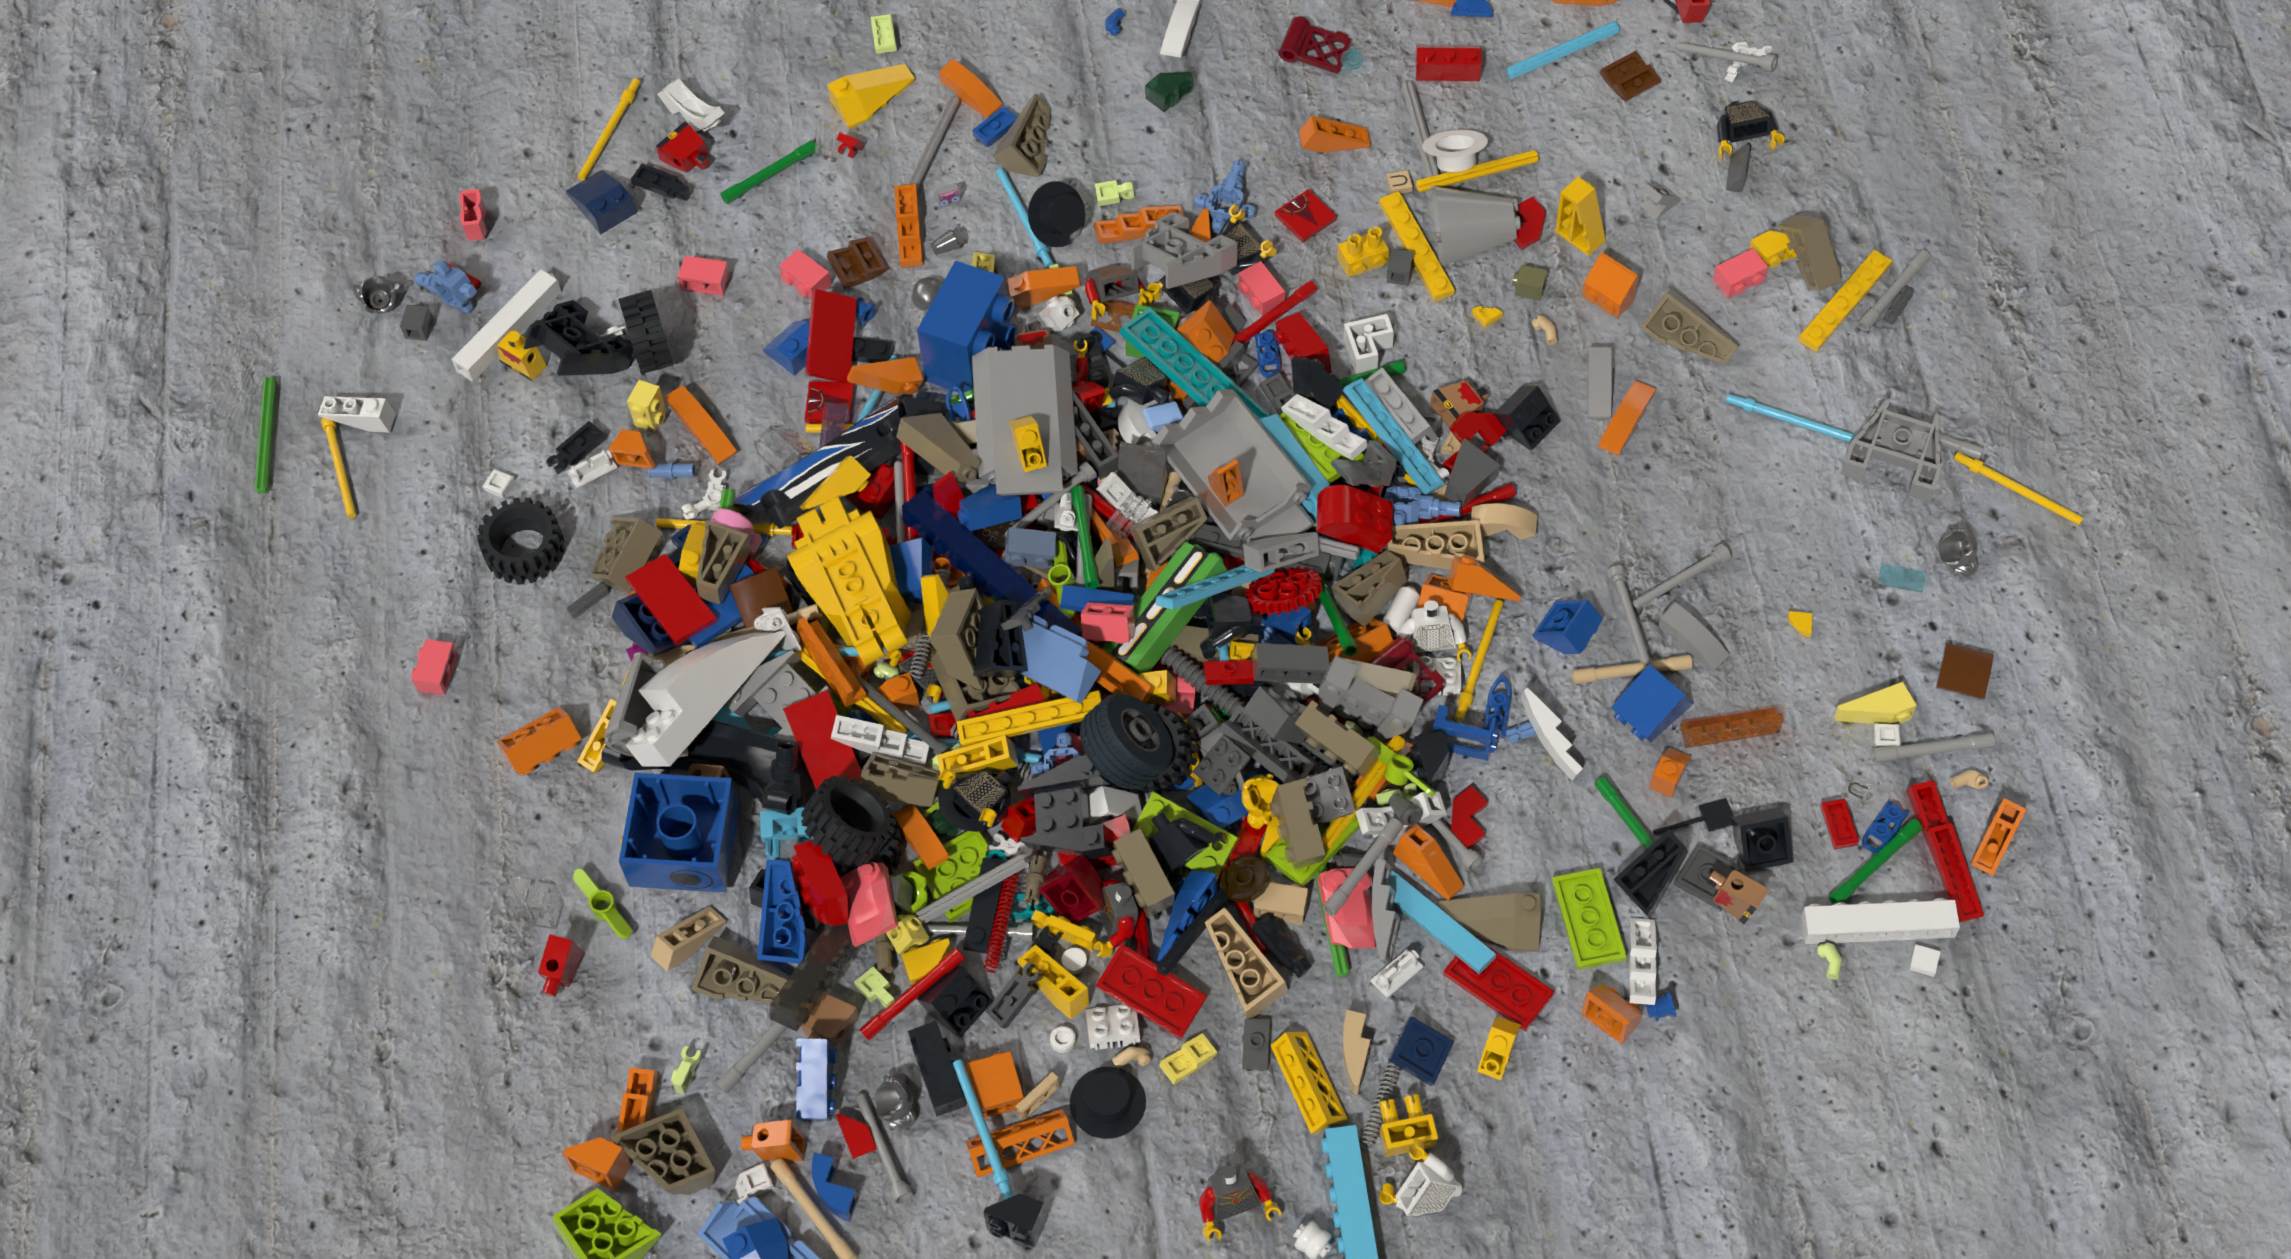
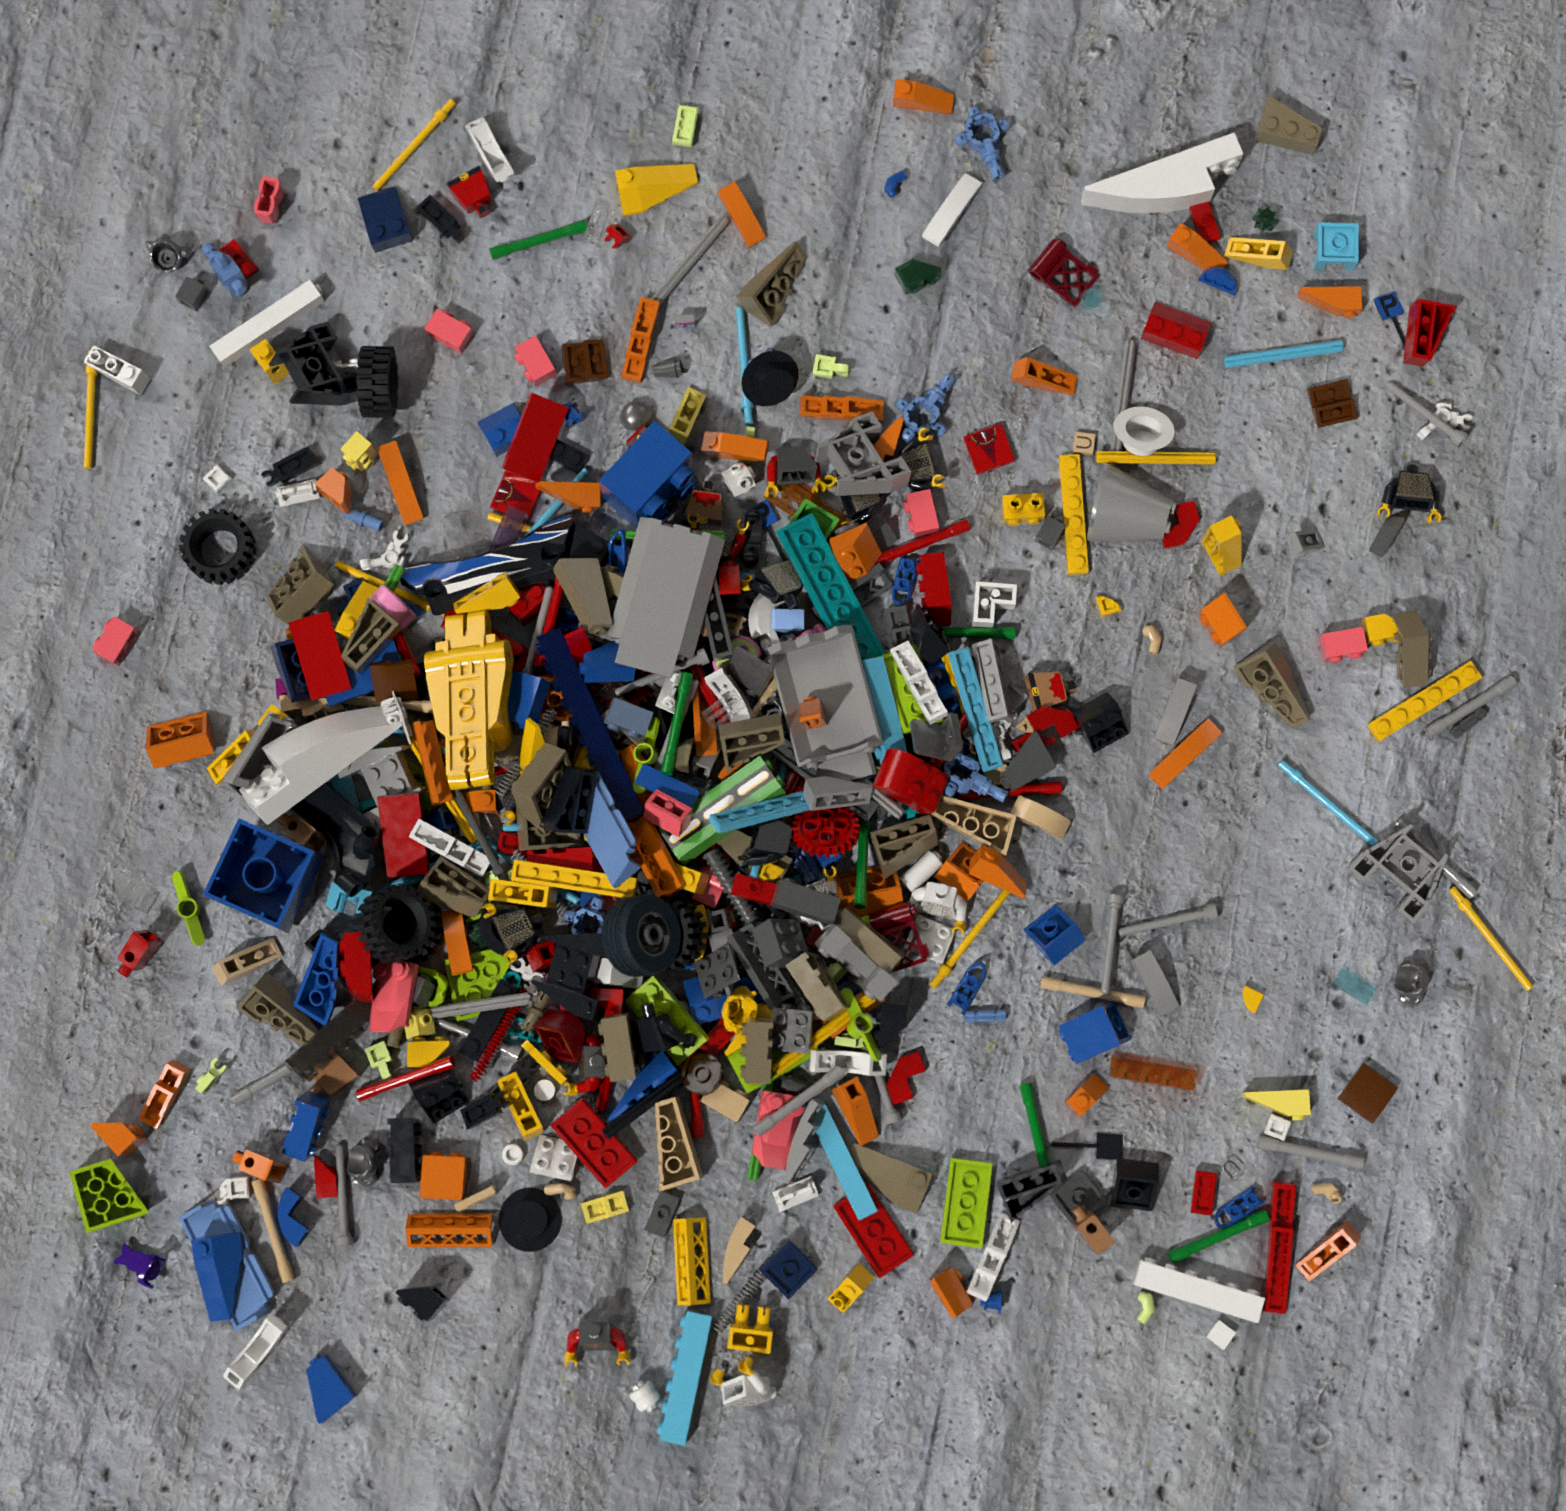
camera: 20 degrees right, 20 degrees up
bright green axle [254,377,277,494] -> none
dark grey axle [567,582,609,618] -> none
dark tan wedge [611,1108,716,1195] -> none
medium azure bar [953,1059,1014,1200] -> none
blue plate [972,106,1017,147] -> none
dark grey piece [1001,588,1051,632] -> none
yellow slope [1009,416,1047,472] -> none
black hinge [1251,914,1312,978] -> none
dark grey cone [1388,793,1422,827] -> none
blue panel [1433,705,1499,761] -> none
olive brick [1512,265,1547,301] -> none
white slope [1521,687,1583,781] -> none

